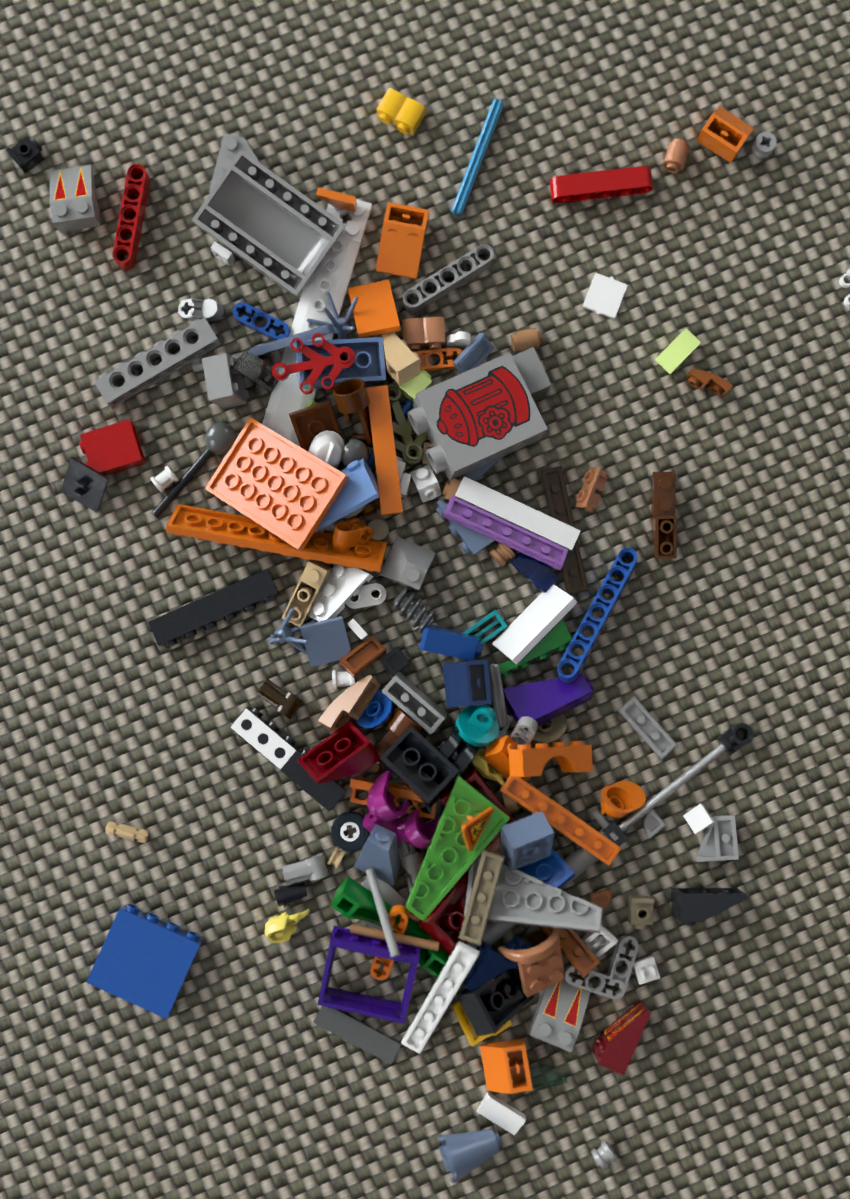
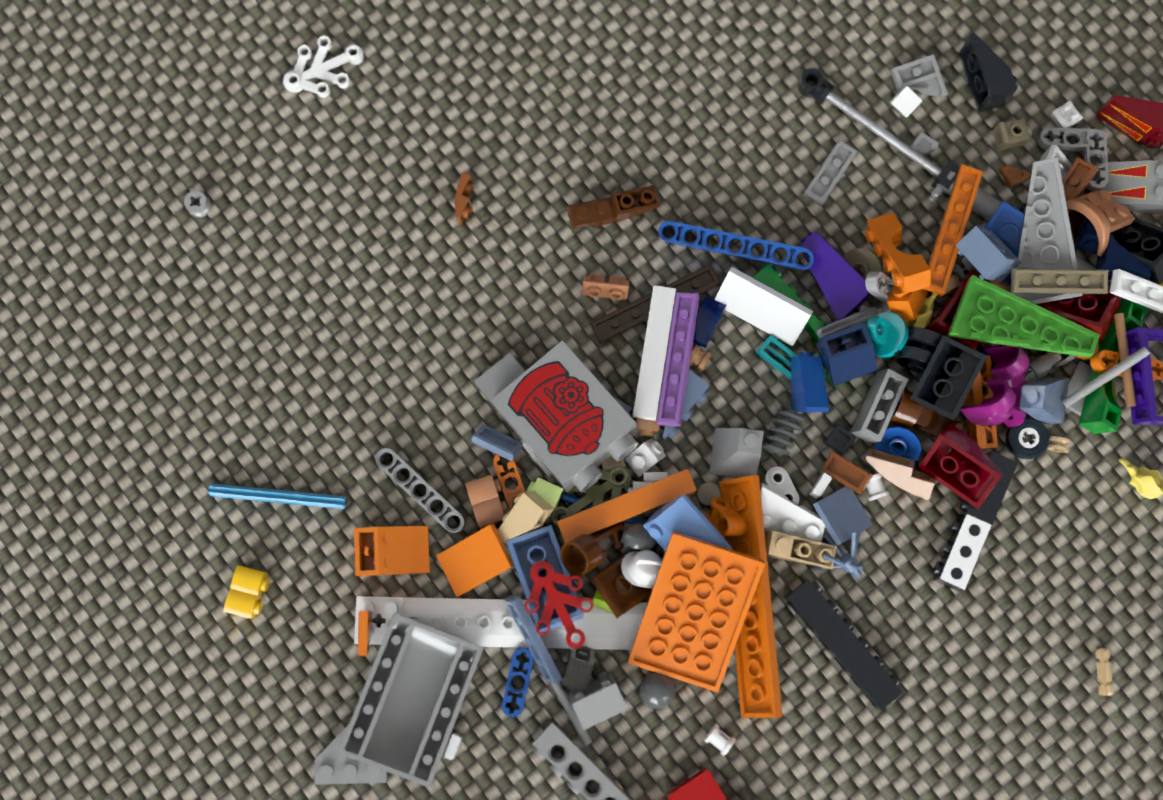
camera: 100 degrees left, 5 degrees down
black bar [151,448,213,518] -> none
light grey piece [178,298,224,322] -> none
dark brown piece [257,679,303,719] -> none
black cone [274,884,307,908] -> none
light grey piece [282,854,329,885] -> none
sand blue plant [307,292,358,339] -> none
white tile [446,331,471,348] -> none
orange piece [461,807,494,852] -> none
medium nougat brick [511,328,543,353] -> none
red beam [549,166,653,203] -> none
white piece [582,272,628,319] -> none
orange piece [600,780,646,819] -> none
yellowish green slope [655,328,701,374] -> none
nougat brick [663,139,689,173] -> none
orange slope [696,106,754,163] -> none

